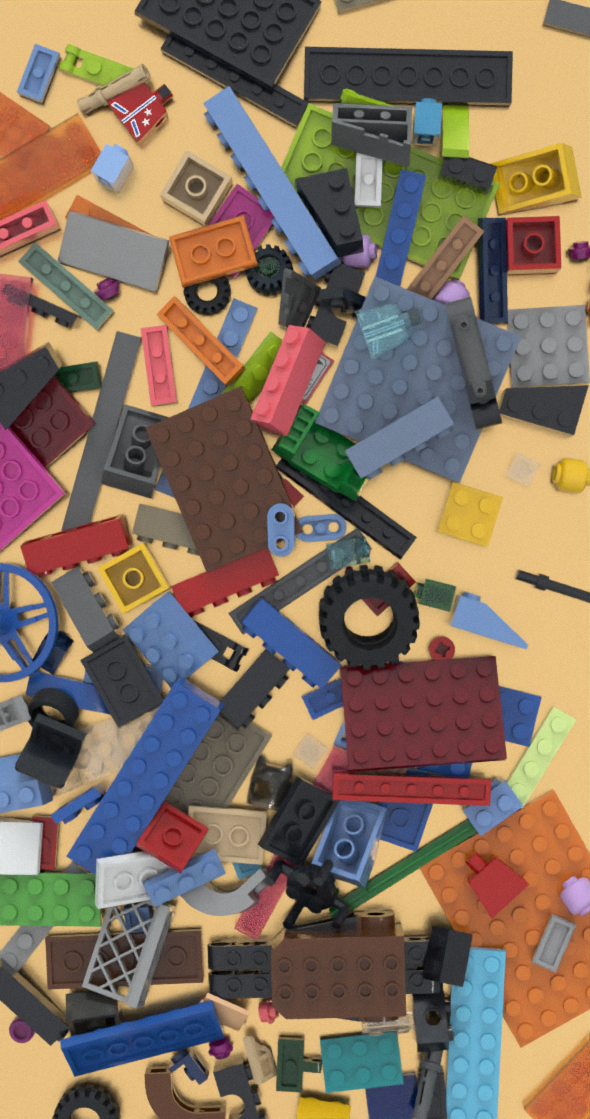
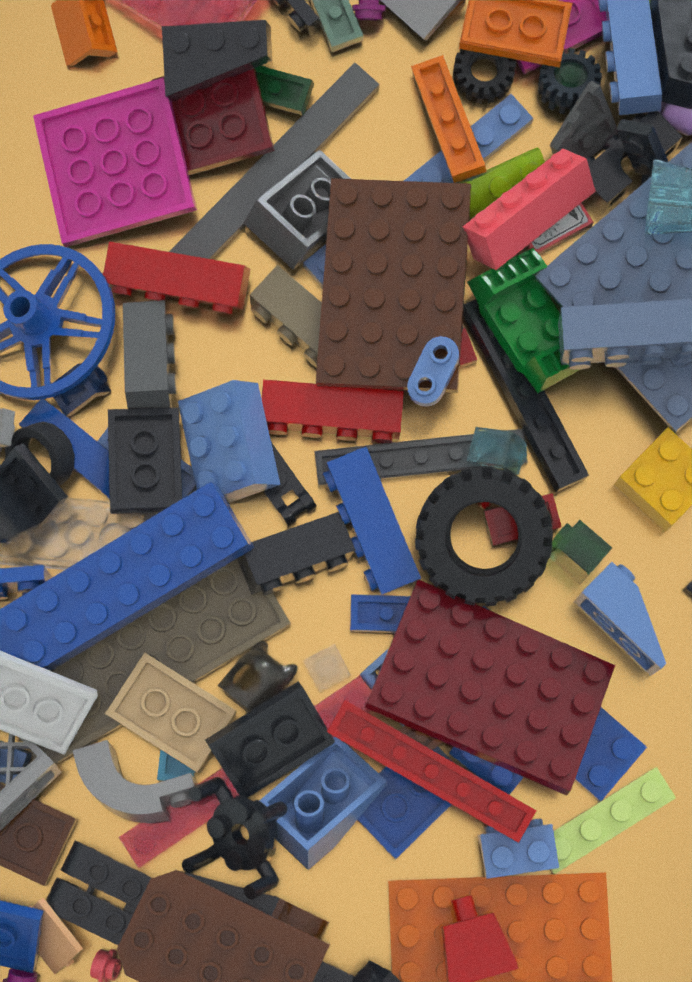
camera: 25 degrees right, 10 degrees down
yellow brick [97,543,170,614] -> none
red plate [136,801,209,874] -> none
coral plate [141,325,177,406] -> none
medium blue plate [143,849,226,907] -> none
medium blue plate [296,514,347,542] -> none
green piece [329,819,477,918] -> none
red wheel [428,636,455,660] -> none

